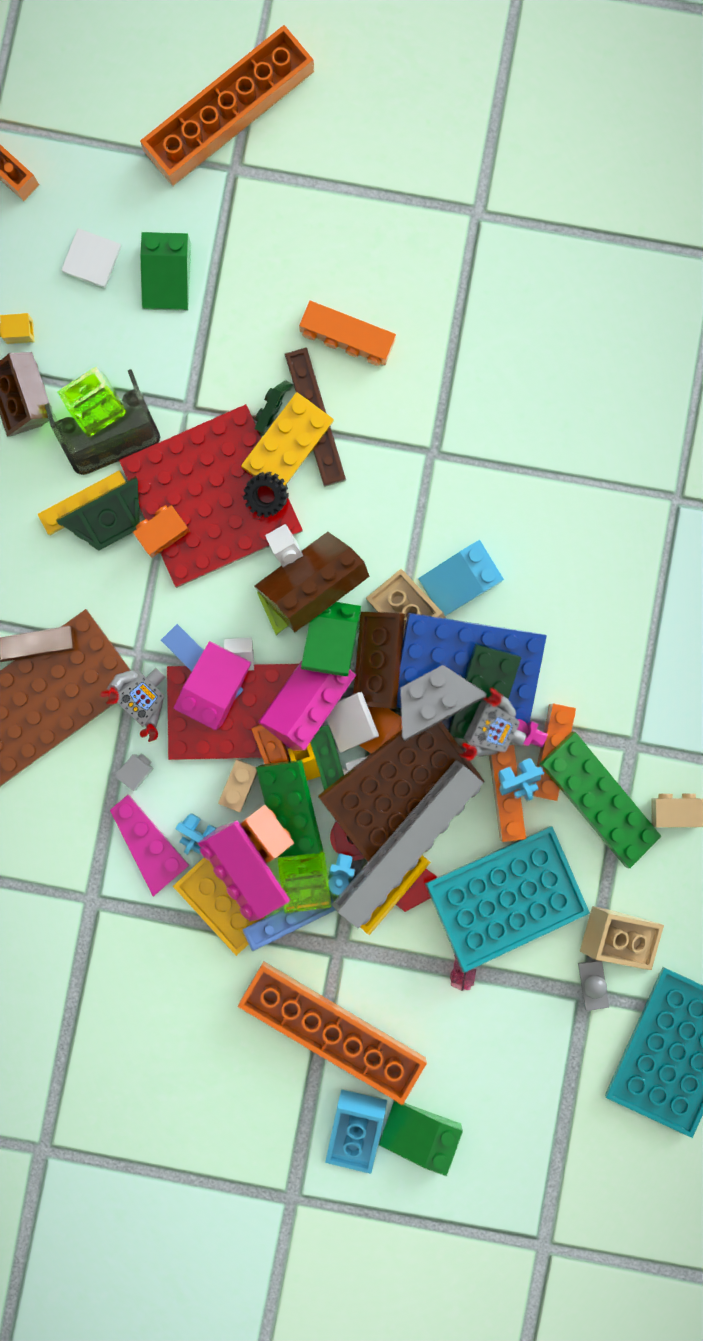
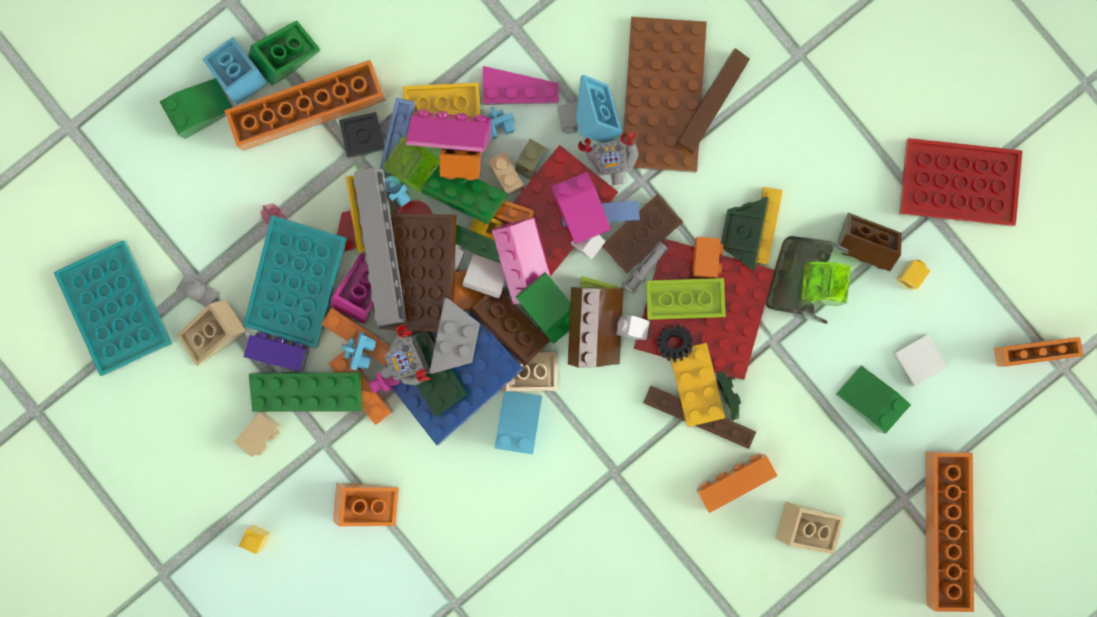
camera: 135 degrees right, 0 degrees up
none -> dark purple brick [243,332,310,372]
none -> green slope [248,20,321,86]
none -> dark pink slope [331,253,374,325]
none -> orange slope [333,483,399,527]
none -> black plate [339,112,385,158]
none -> olive torso [515,138,549,180]
none -> medium azure slope [576,75,622,143]
none -> reddish brown plate [602,194,683,274]
none -> light grey pin [621,241,669,295]
none -> lime plate [646,278,726,320]
none -> tan slope [775,501,844,554]

